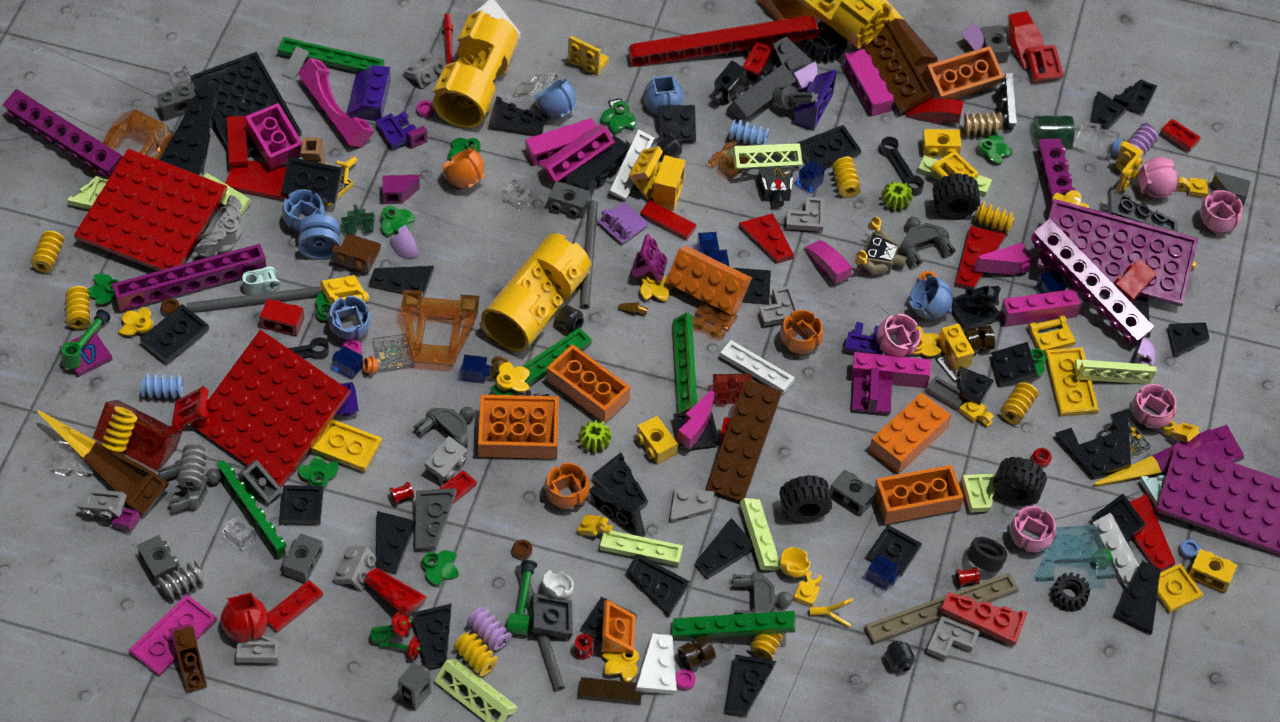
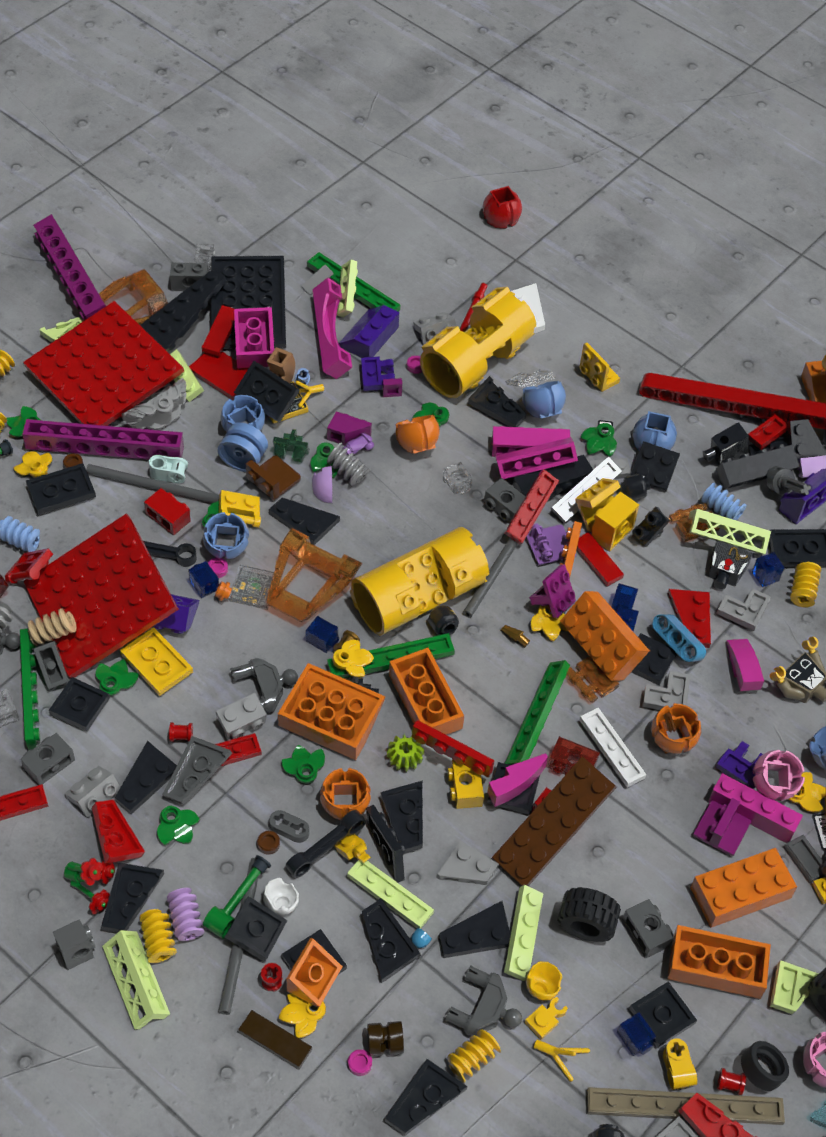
camera: 25 degrees right, 0 degrees up
white wing [634,634,677,694] -> none
green plate [672,611,796,640] -> none
none -> tan piece [28,609,76,646]
none -> dark grey beam [269,810,310,843]
none -> green plate [282,745,325,783]
none -> black piece [286,810,366,878]
none -> medium blue pin [295,368,310,388]
none -> light grey piece [327,443,370,485]
none -> yellowish green plate [337,260,358,317]
none -> medium lavender arm [342,433,374,455]
none -> red plate [412,720,494,778]
none -> dark azure hinge [412,928,432,948]
none -> red tile [504,469,559,545]
none -> orange plate [559,521,582,576]
none -> black hips [632,506,670,546]
none -> dark azure beam [652,614,706,662]
none -> yellow piece [663,1038,697,1090]

